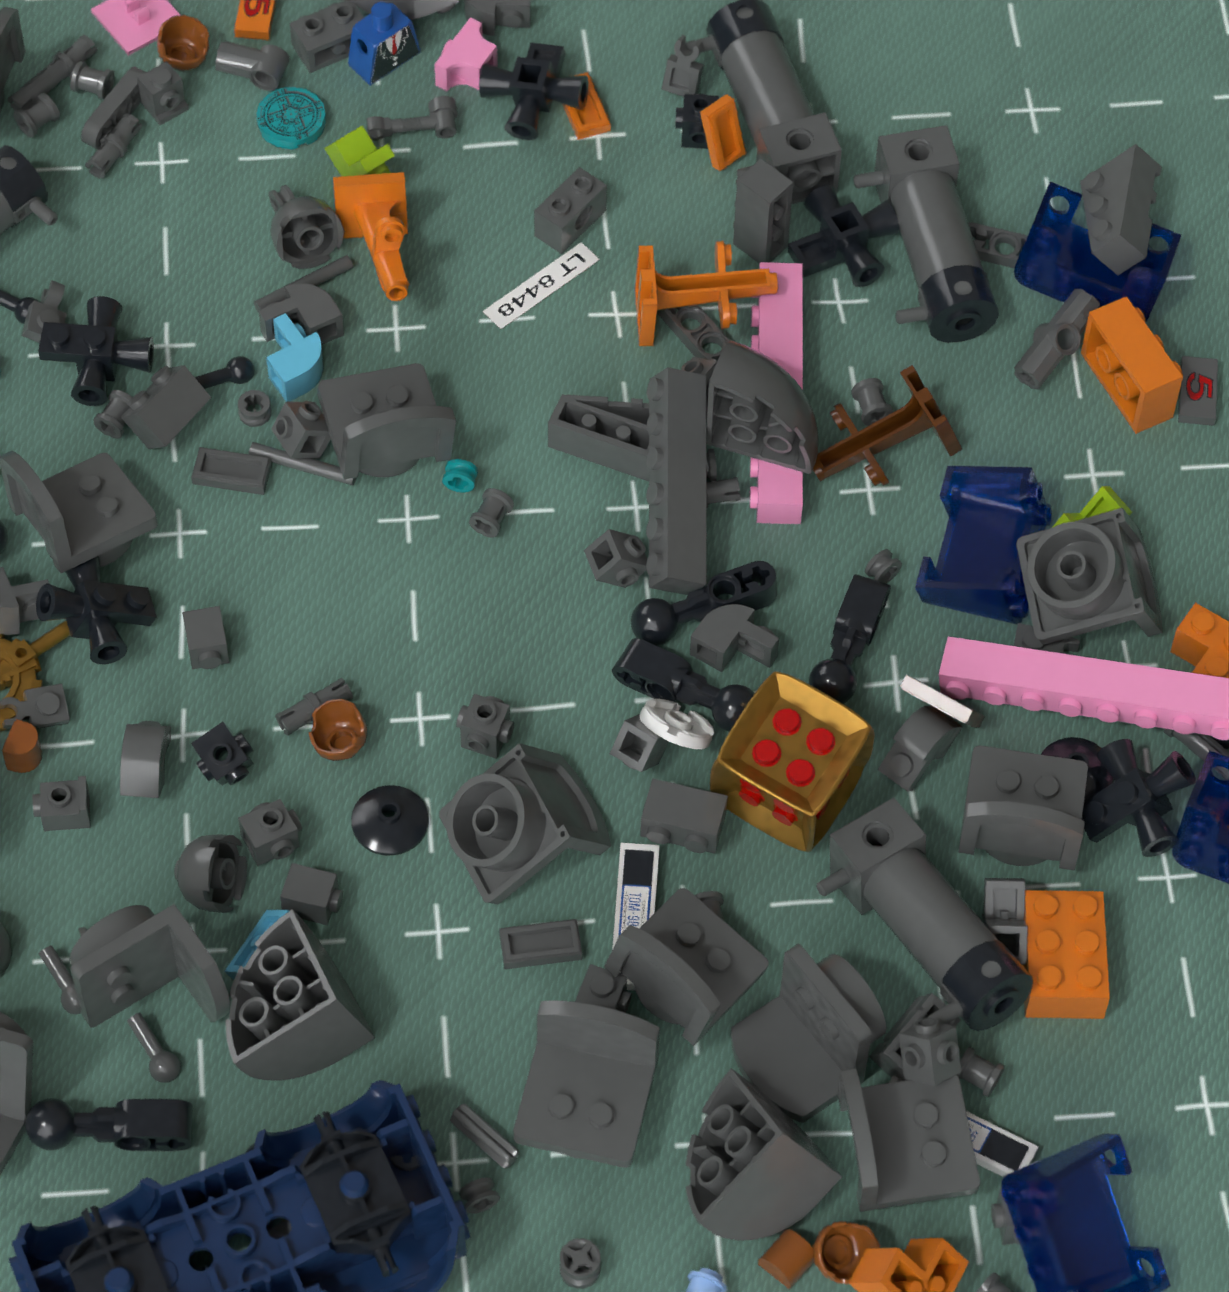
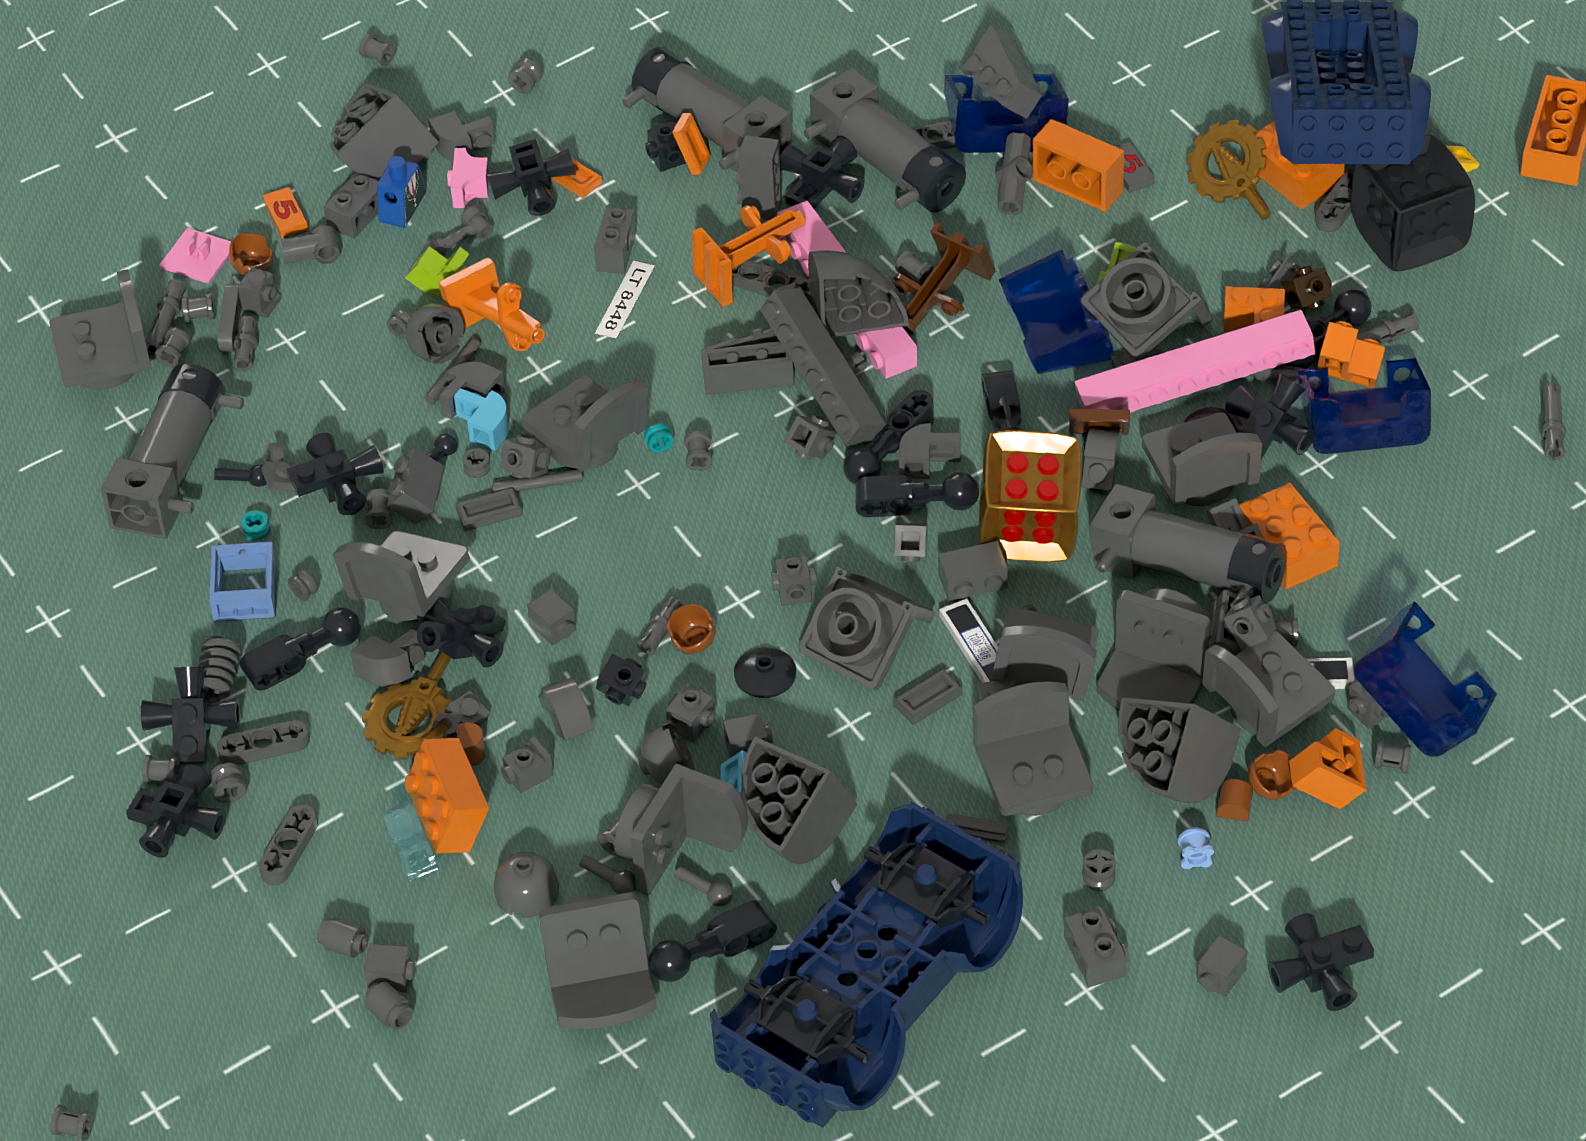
camera: 25 degrees left, 10 degrees down
teal tile [256,87,326,149] -> none
white tile [640,699,714,749] -> none
dark grey plate [662,35,704,97] -> none
dark grey bush [865,549,902,584] -> none

